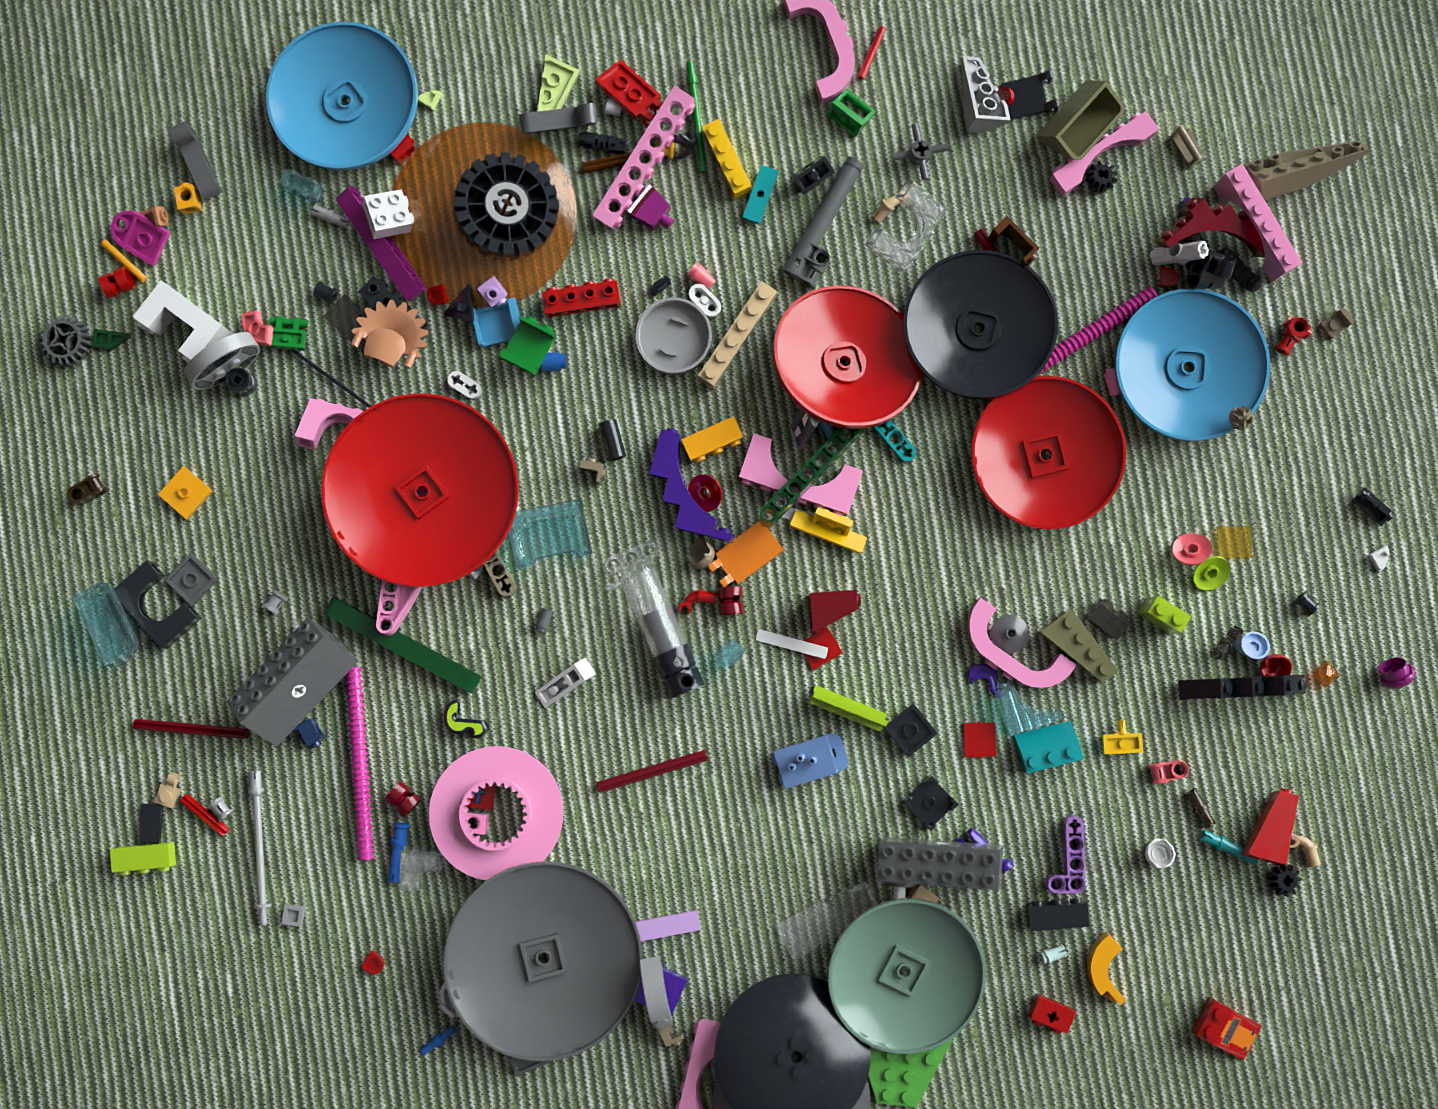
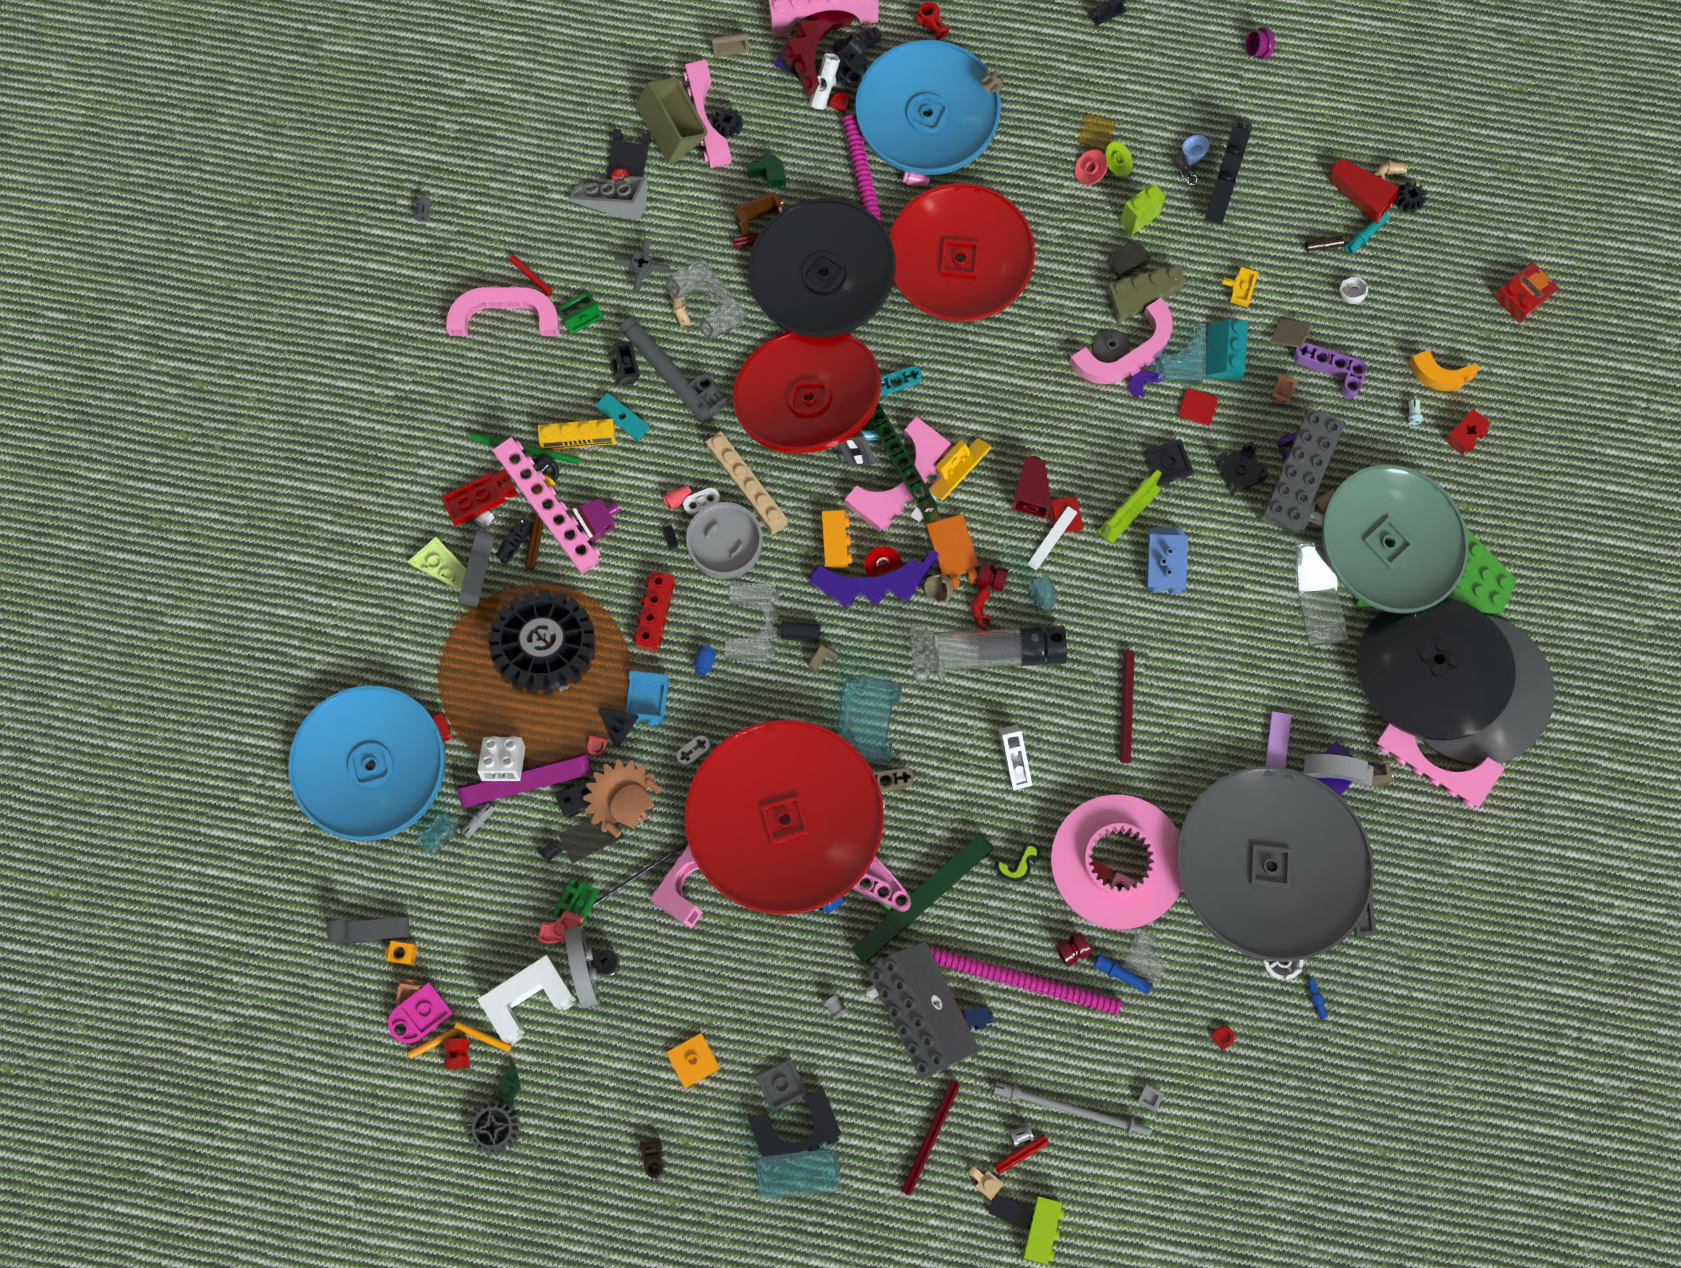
camera: 75 degrees left, 10 degrees down
yellowish green tile [418,90,442,111] -> none
lavender brick [477,275,508,307] -> none
green panel [499,315,556,376] -> none
dark grey pin [534,608,553,633] -> none
black brick [1026,898,1090,931] -> none
coral piece [1148,760,1189,785] -> none
red hair [1259,654,1292,676] -> none
black bush [1294,591,1321,616] -> none
clear orange tile [1312,661,1341,688] -> none
white tile [1368,546,1389,572] -> none
none -> light orange bar [453,1021,512,1052]
none -> clear arch [724,582,780,663]
none -> dark green brick [746,154,786,188]
none -> dark tan piece [1270,319,1312,348]
none -> nougat bracket [1272,374,1298,404]

